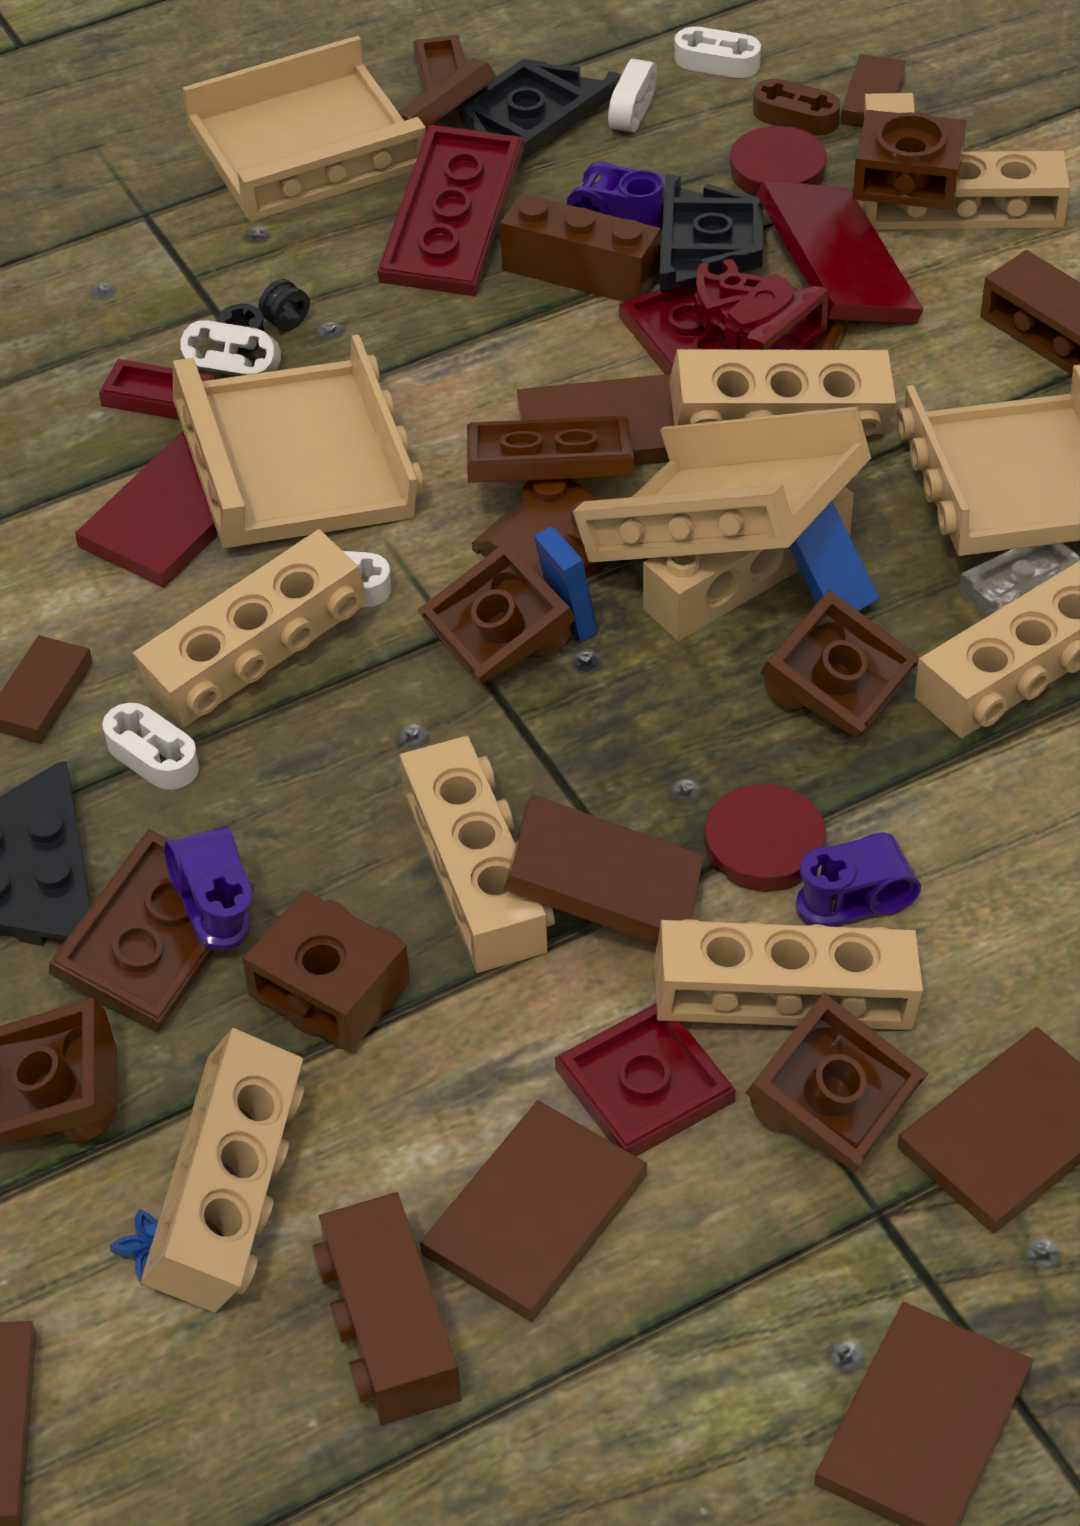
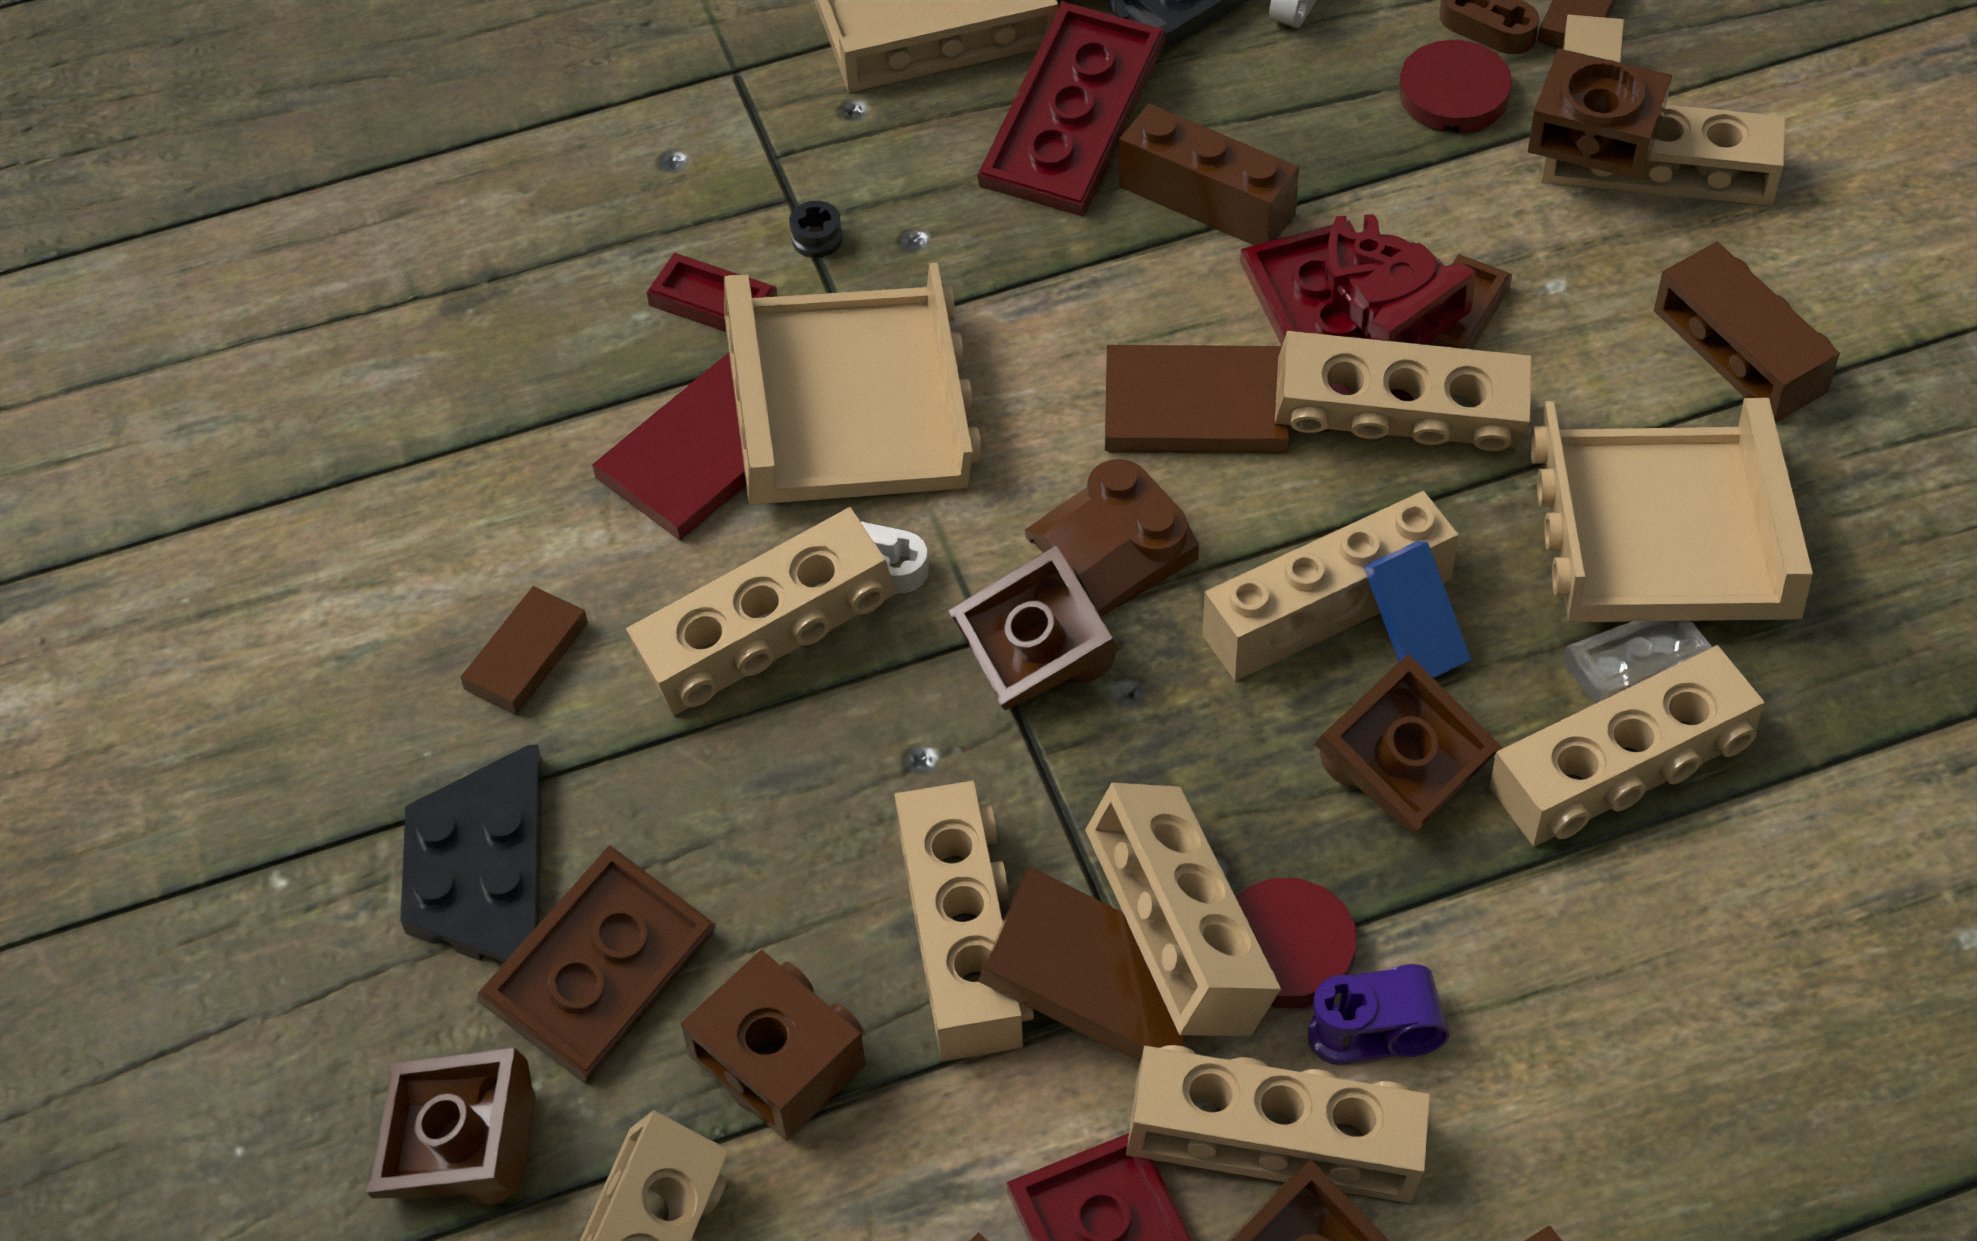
camera: 10 degrees right, 5 degrees up
white beam [102,702,199,790] -> none
dark purple piece [164,826,253,951] -> none
white beam [181,320,281,376] -> none
black bush [258,279,310,332] -> none
reddish brown tile [467,416,634,483] -> none
blue tile [534,526,598,643] -> none
dark purple piece [567,162,664,231] -> none
tan panel [573,407,871,562] -> none
black wing [660,175,763,291] -> none
dark red tile [757,181,924,324] -> none
none -> tan brick [1085,783,1281,1036]

